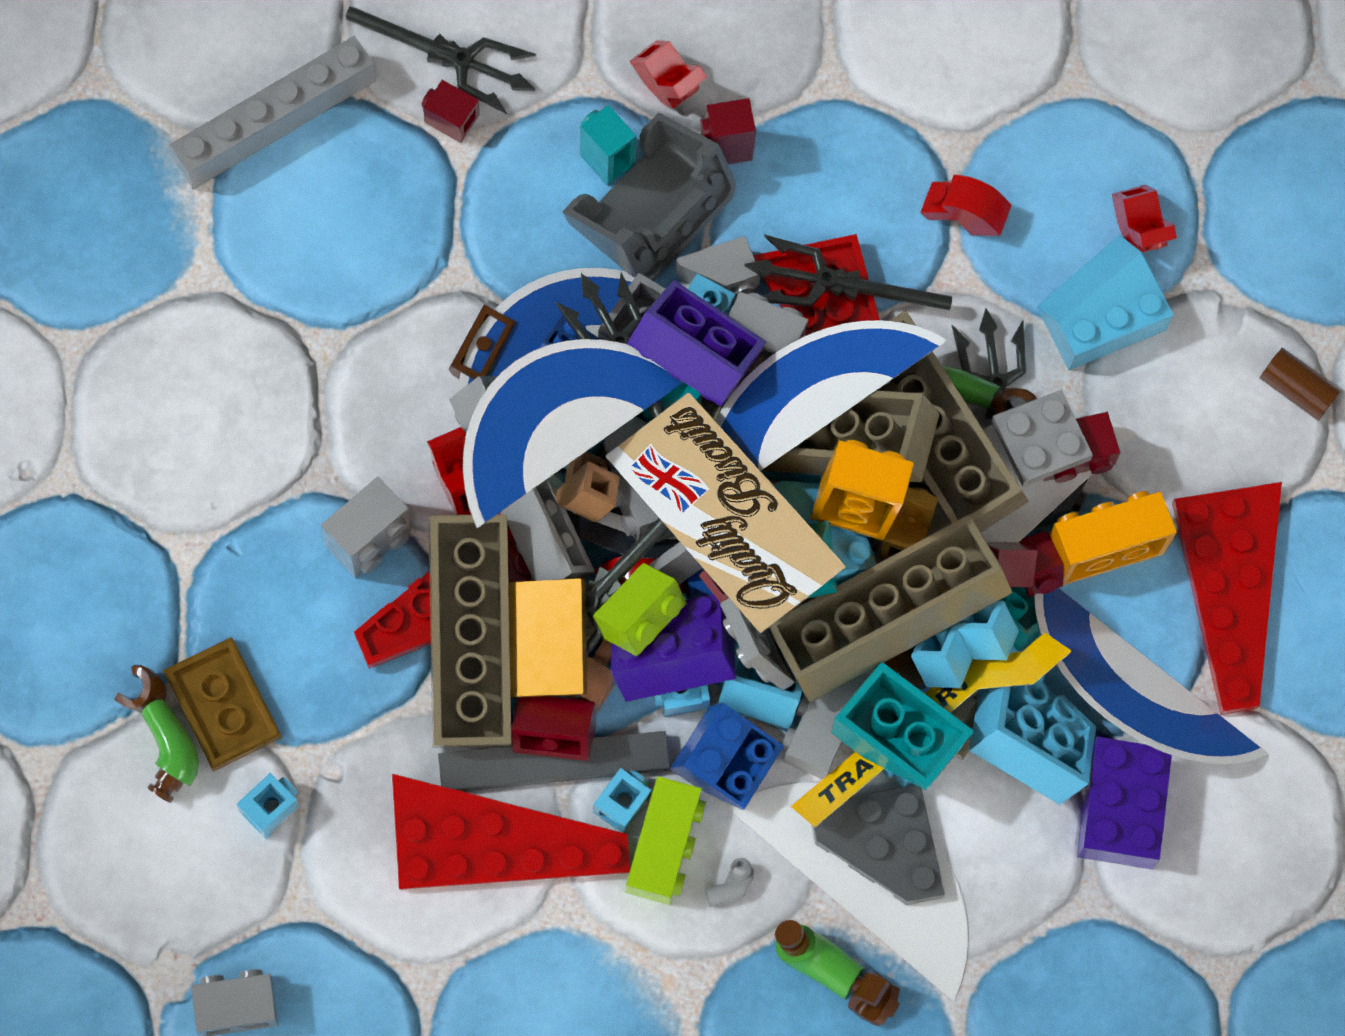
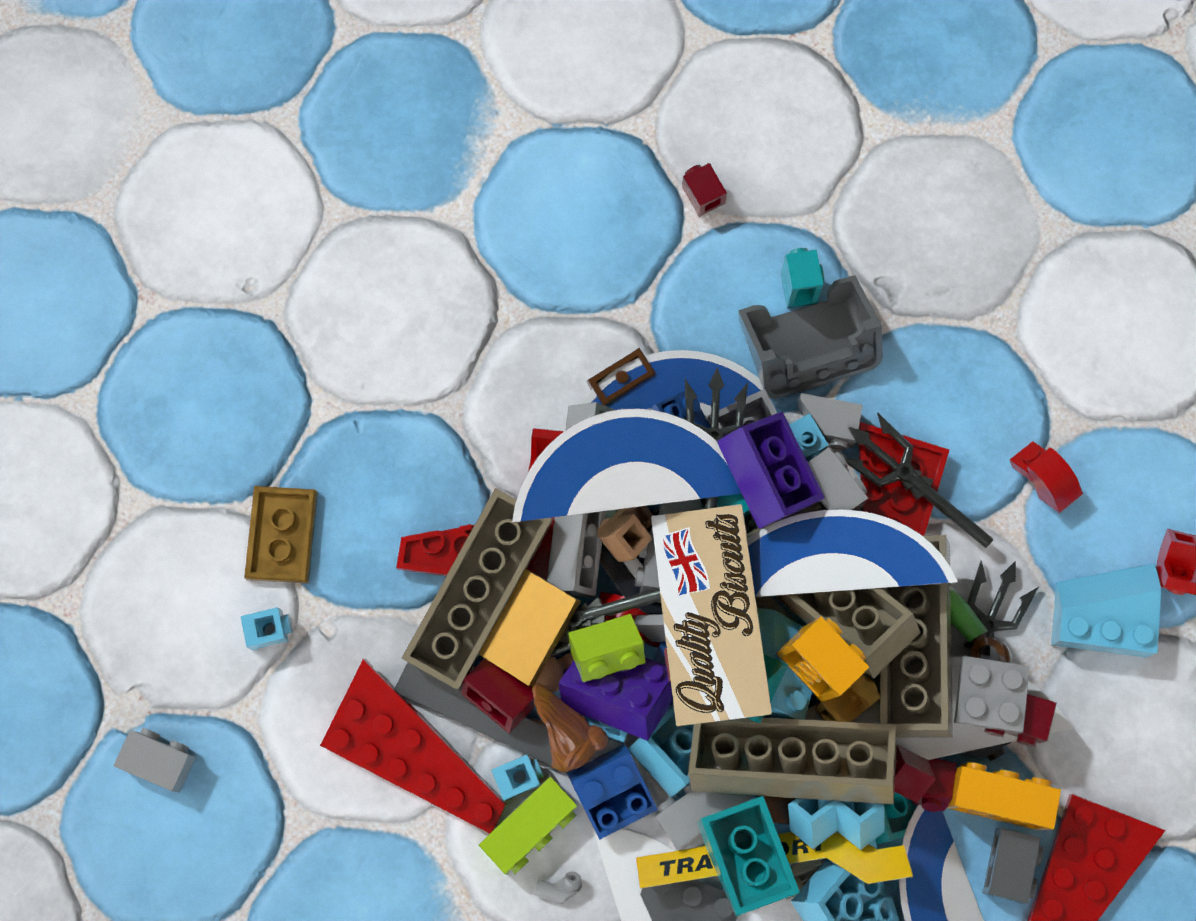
camera: 40 degrees right, 5 degrees up
bright green piece [114,665,199,803] -> none
light grey brick [169,35,376,190] -> none
light grey brick [321,476,412,579] -> none
pearl dark grey piece [345,6,537,115] -> none
brick [629,40,707,109] -> none
dark red brick [700,98,756,164] -> none
light grey plate [720,598,795,691] -> none
none -> dark orange hair [532,683,609,772]
none -> dark grey brick [983,828,1043,904]

